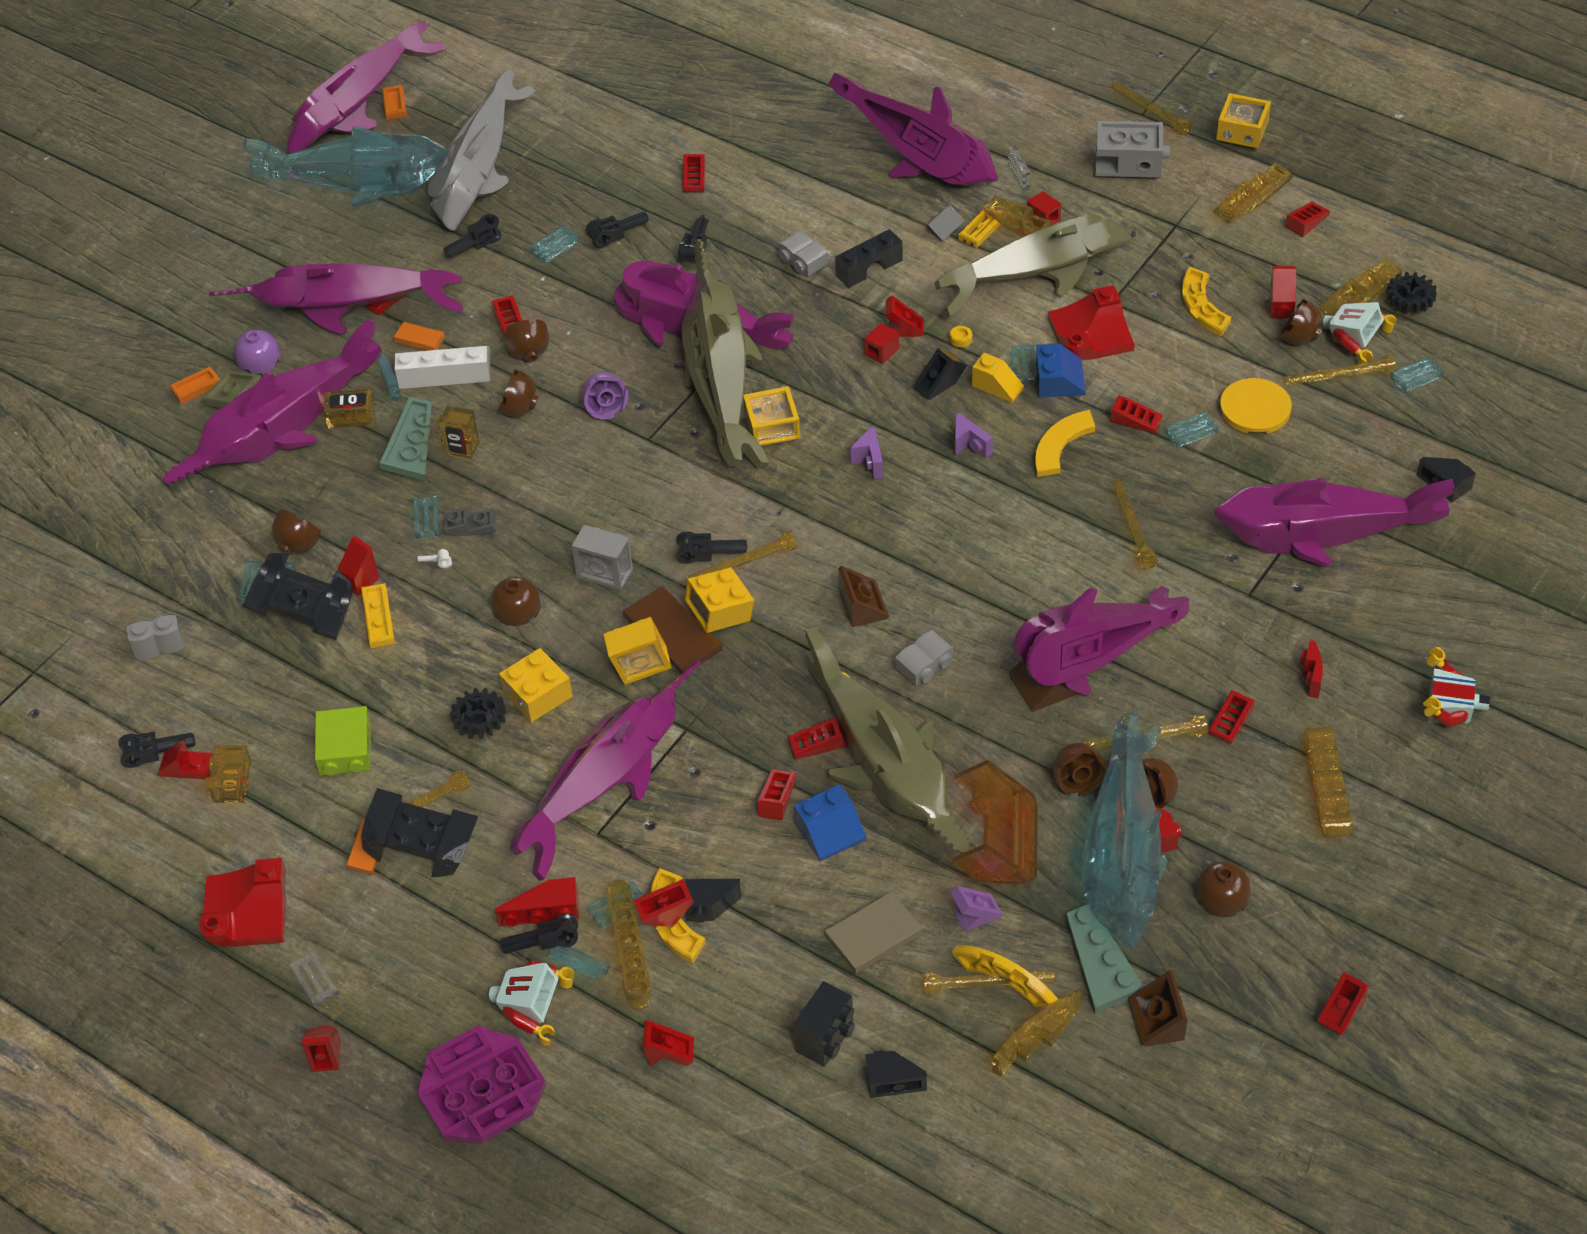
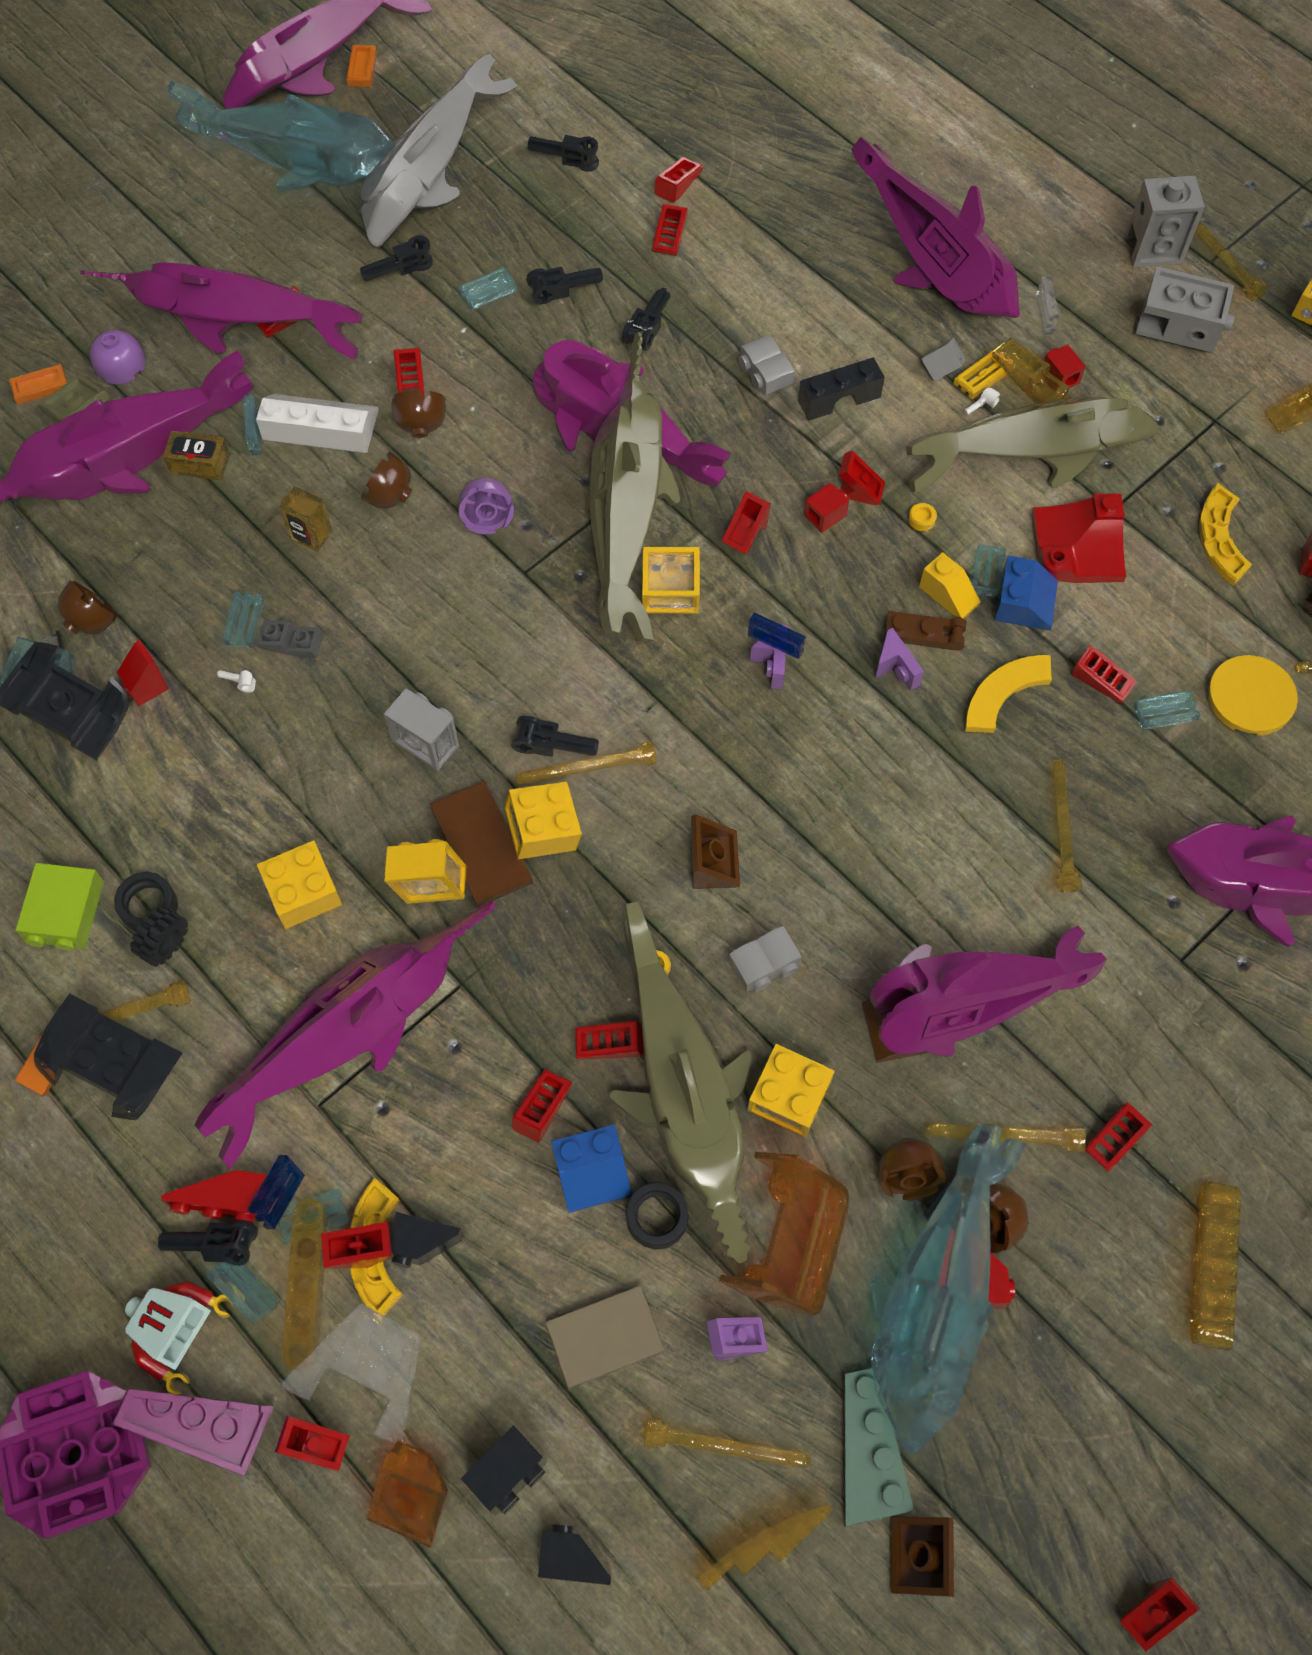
camera: 10 degrees right, 15 degrees up
yellow tile [361,583,395,648] -> none
sand green wing [379,396,432,481] -> none
orange tile [394,322,445,351] -> none
black gear [450,688,507,739] -> none
reddish brown cylinder [491,577,541,626] -> none
black slope [913,348,967,400] -> none
yellow tile [952,945,1058,1007] -> none
reddish brown cylinder [1196,862,1251,917] -> none
red slope [1300,640,1323,699] -> none
none -> magenta wing [111,1389,273,1476]
none -> black tyre [114,872,178,932]
none -> black tyre [130,906,188,967]
none -> clear blue tile [247,1155,305,1230]
none -> clear wing [280,1304,421,1448]
none -> clear orange slope [366,1440,449,1548]
none -> black connector [528,135,599,172]
none -> black tyre [626,1182,689,1250]
none -> red slope [654,157,703,203]
none -> red slope [722,491,771,554]
none -> yellow piece [747,1044,835,1138]
none -> clear blue tile [748,612,806,659]
none -> reddish brown plate [884,611,967,651]
none -> white hand [964,387,1000,415]
none -> light grey torso [1125,176,1205,267]

